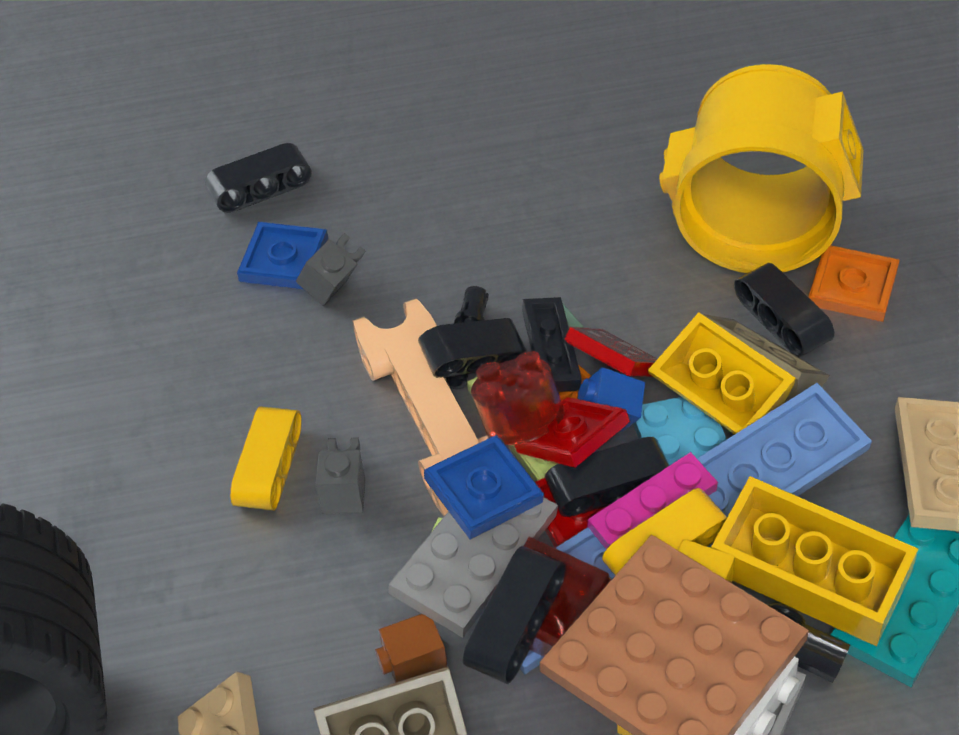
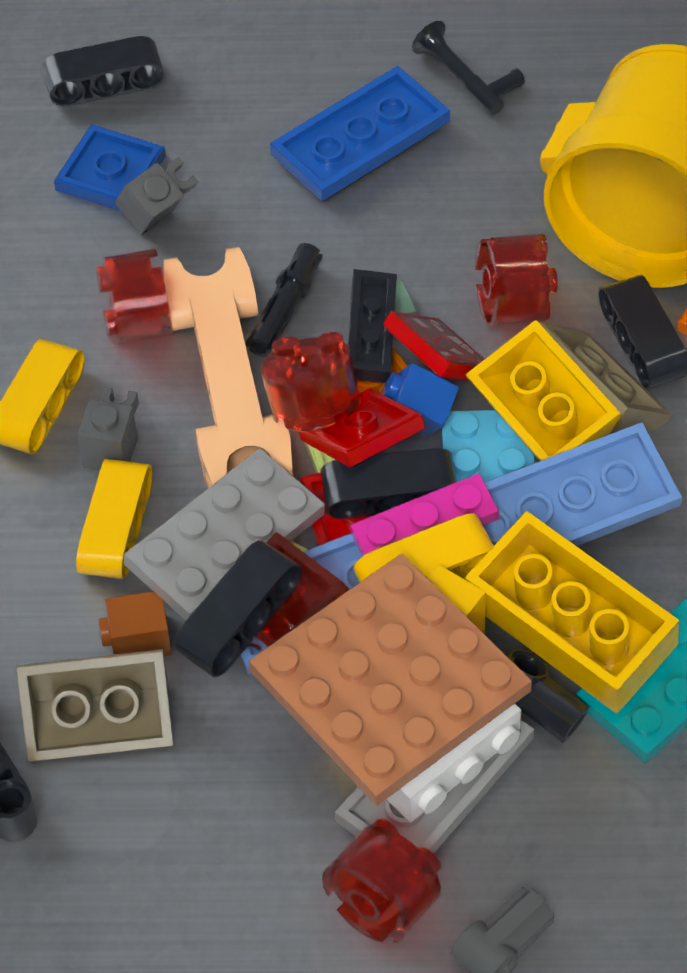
camera: 10 degrees right, 5 degrees up
black beam [418,318,528,378] -> none
blue tile [424,435,544,539] -> none
none -> yellow beam [76,458,153,580]
none -> clear red brick [95,249,171,344]
none -> blue plate [270,66,450,201]
none -> black piece [412,21,525,115]
none -> clear red brick [475,233,558,325]

